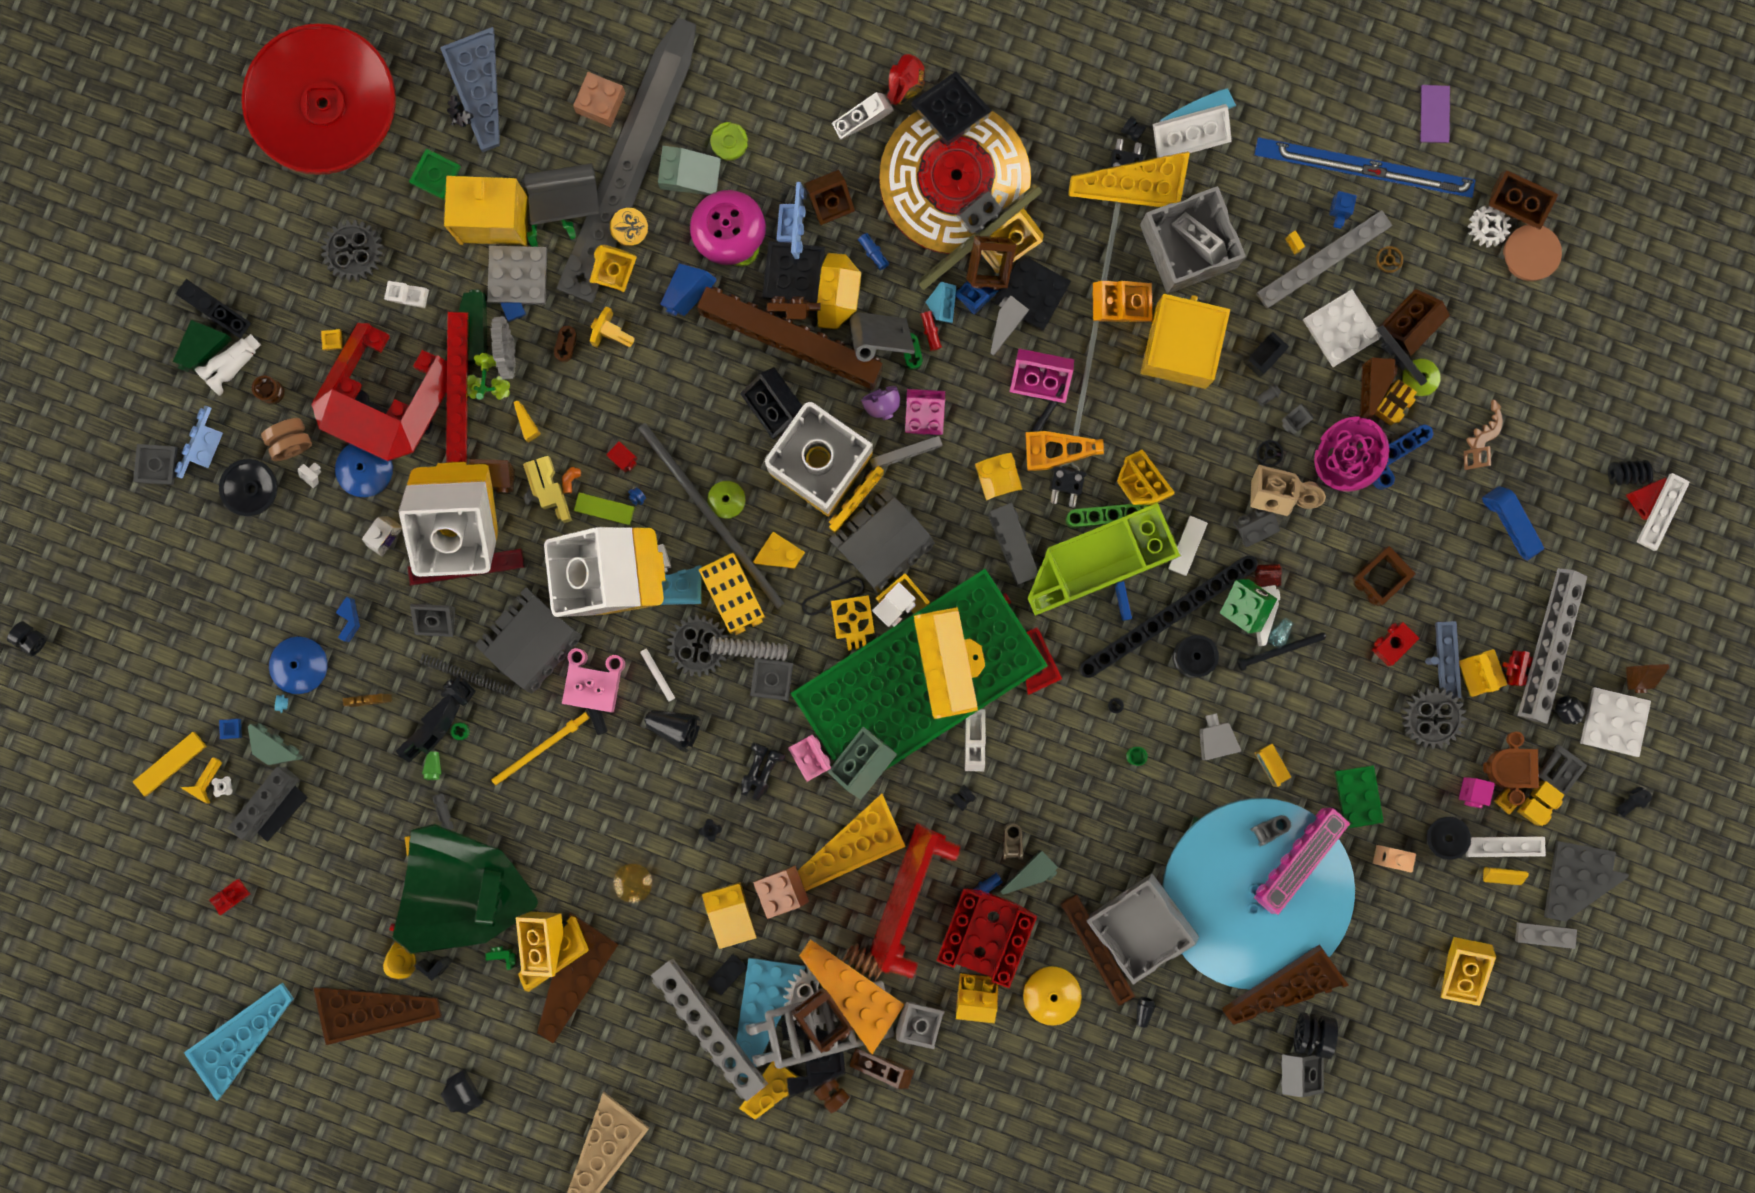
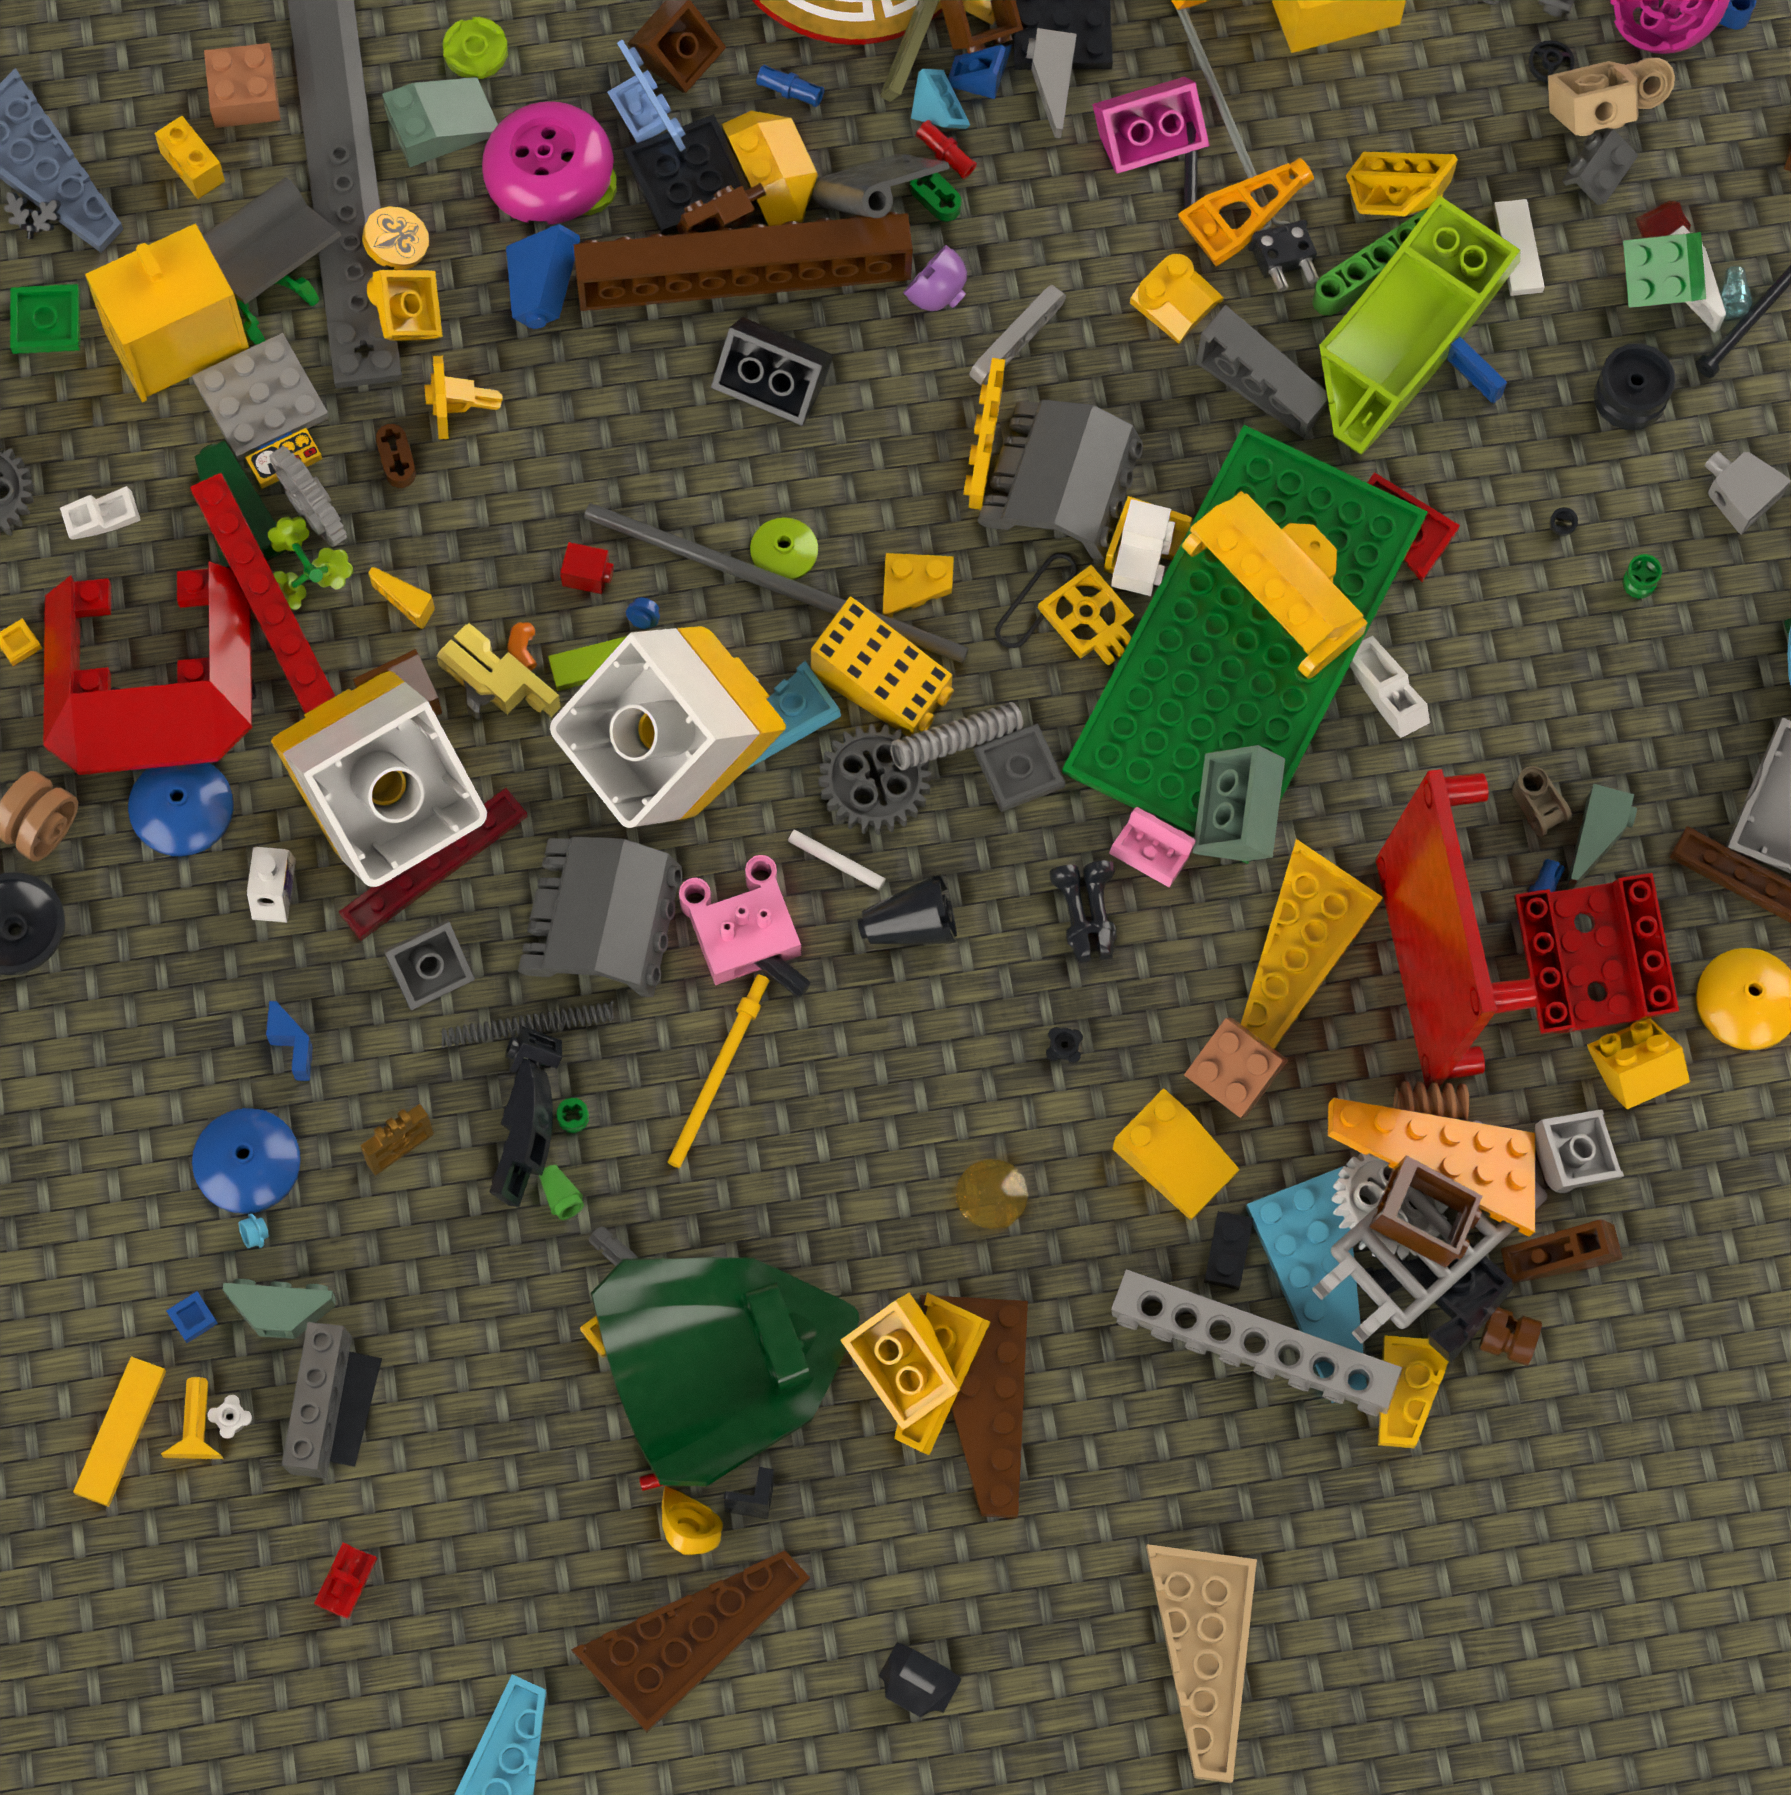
camera: 30 degrees left, 15 degrees down
white tile [298,463,321,488] -> none
green bracket [485,946,517,970] -> none
white piece [765,402,873,517] -> none
dark pink bracket [905,389,945,435] -> none
black wheel [950,785,977,811] -> none
black beam [1078,555,1258,678] -> none
none -> yellow brick [155,116,225,199]
none -> tile [245,428,322,489]

